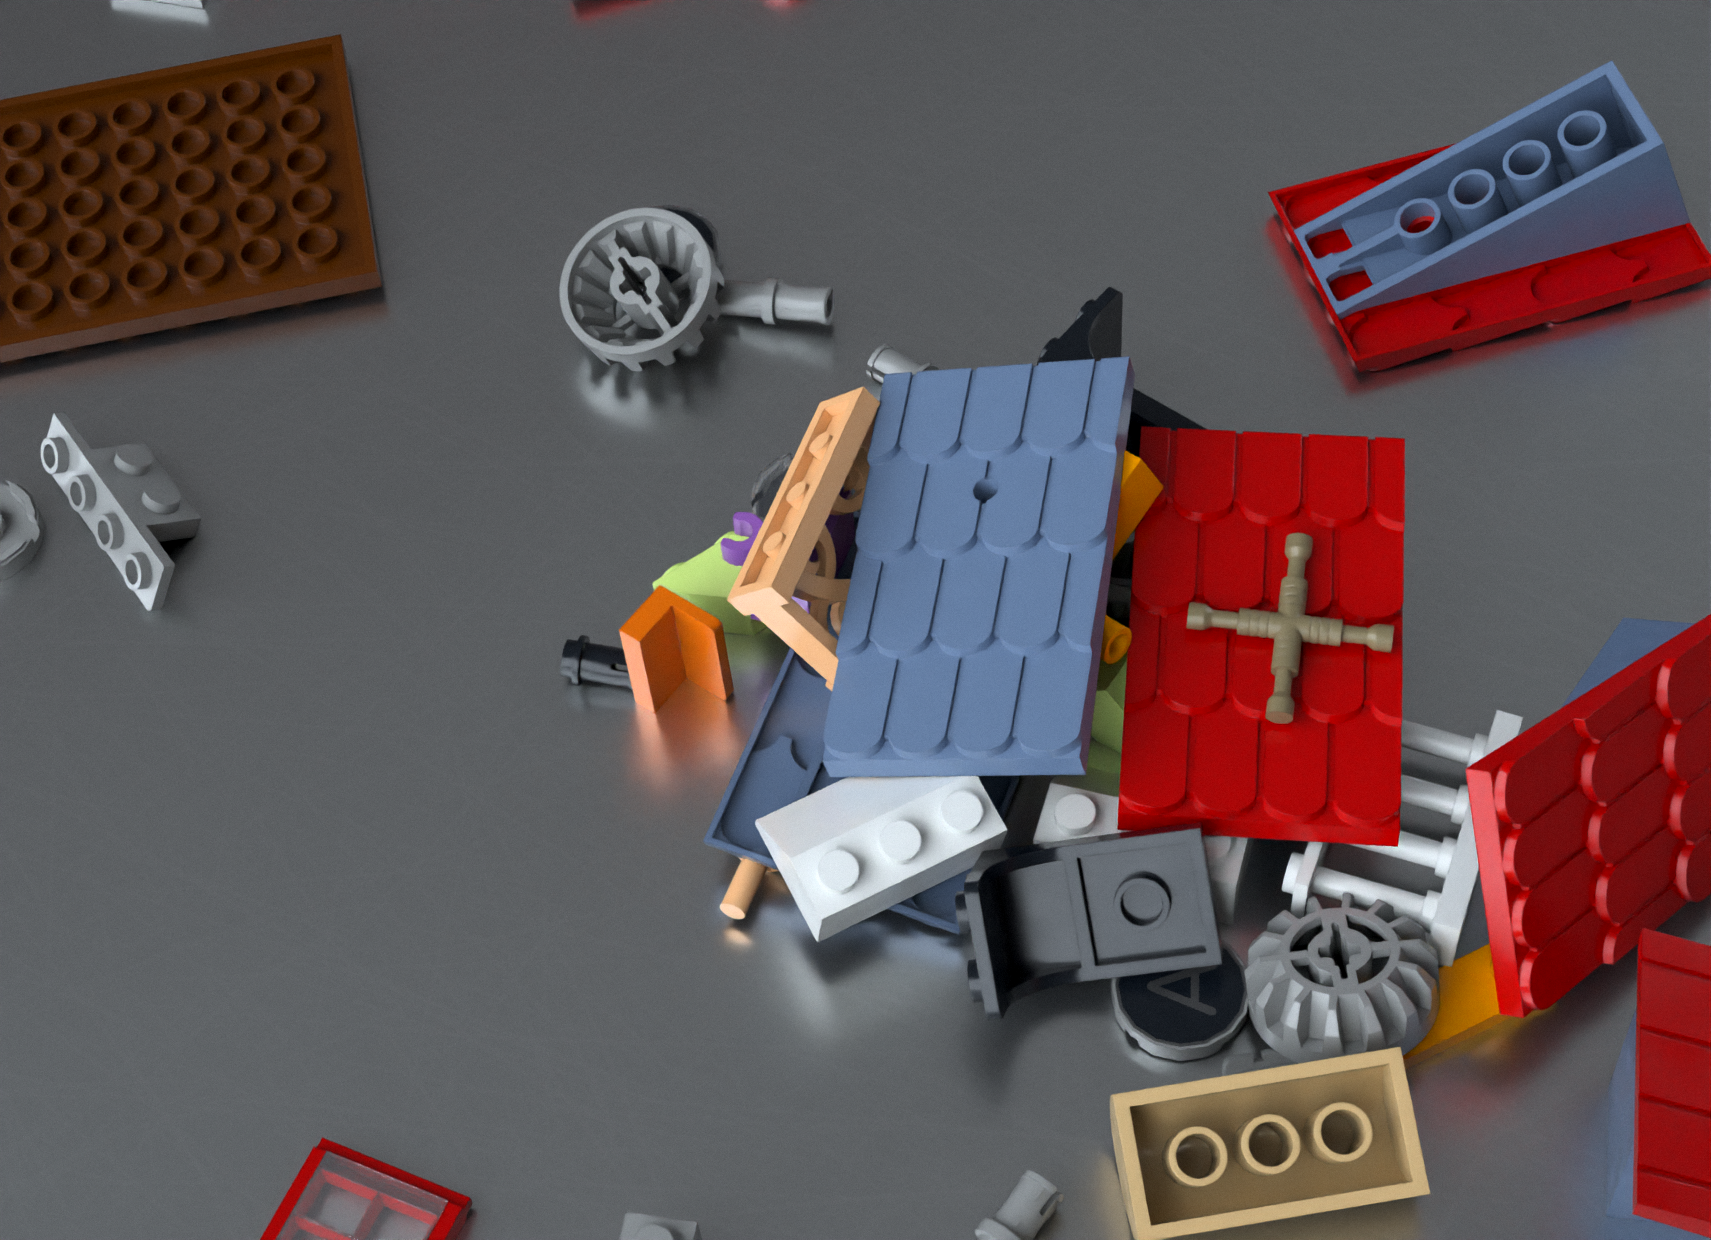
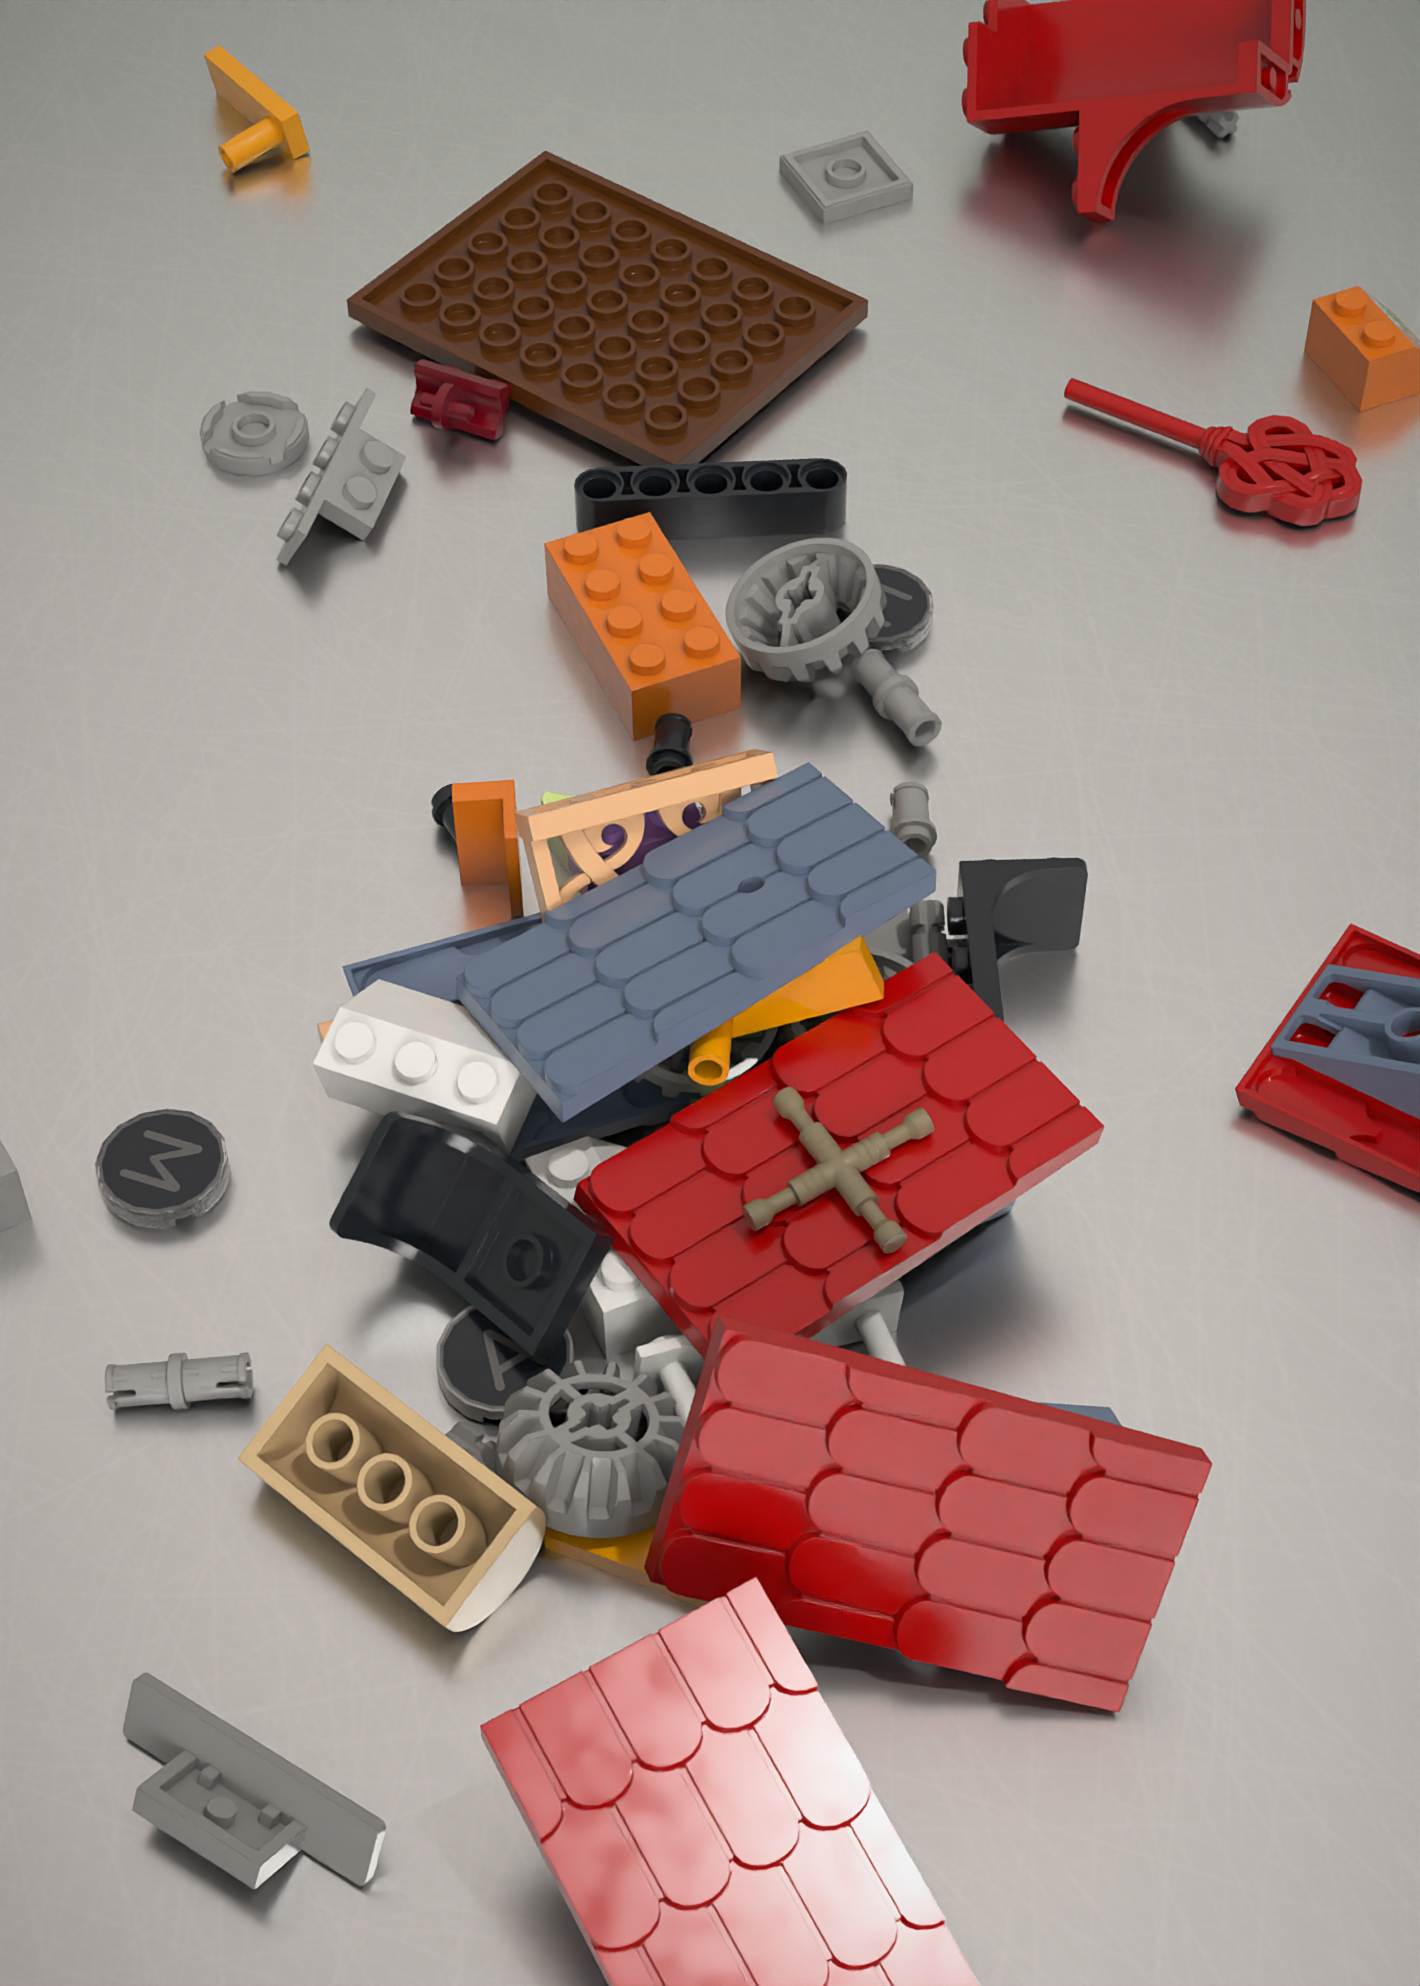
camera: 45 degrees right, 5 degrees down
none -> tile [95,1109,231,1229]
none -> dark red hips [410,359,511,440]
none -> orange brick [544,512,741,741]
none -> black beam [574,458,847,540]
none -> black pin [646,713,693,776]

